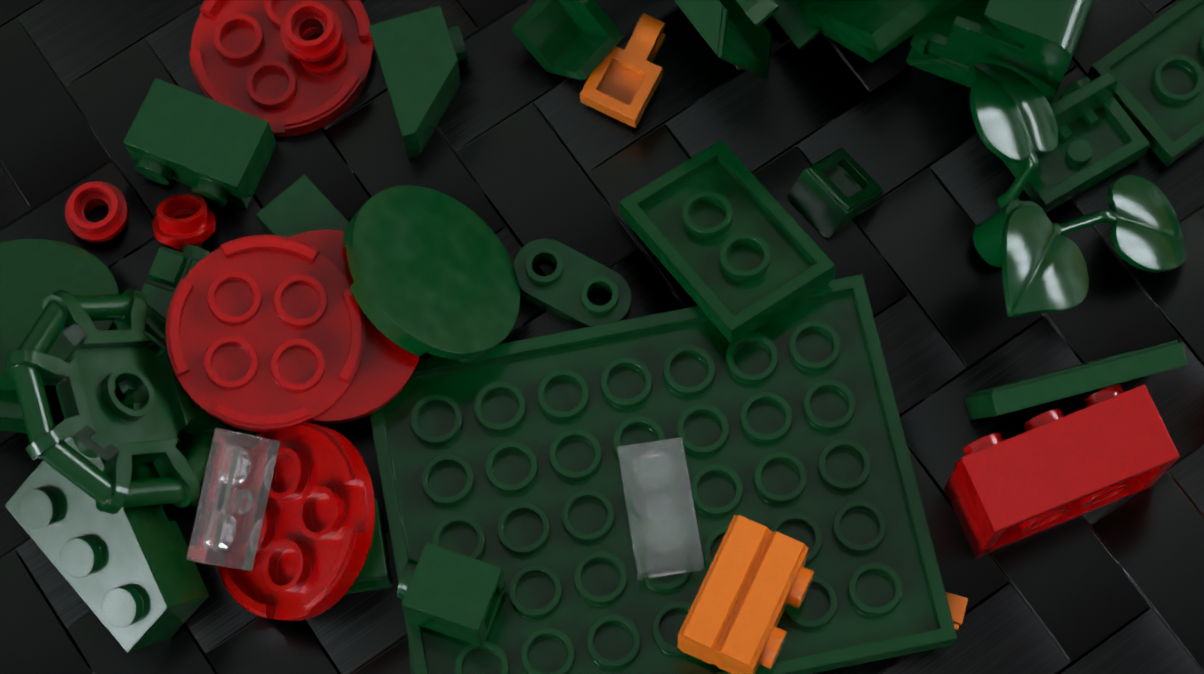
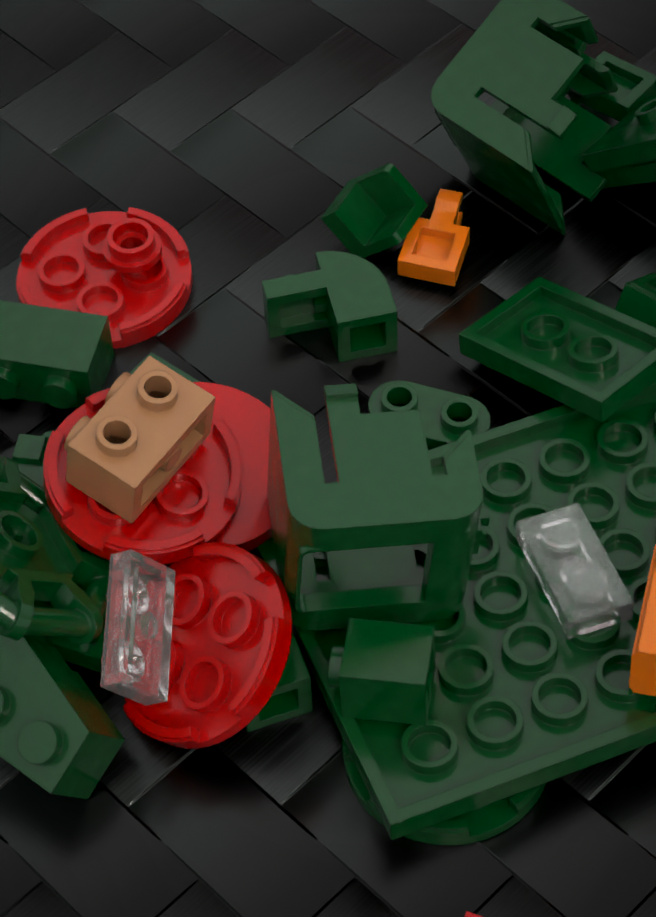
camera: 10 degrees left, 20 degrees down
red plate [152,194,216,250] -> none
dark green tile [342,185,520,363] -> none
dark green slope [369,5,468,159] -> none
none -> medium nougat brick [64,355,216,524]
none -> dark green brick [262,251,397,362]
none -> dark green piece [267,383,490,631]

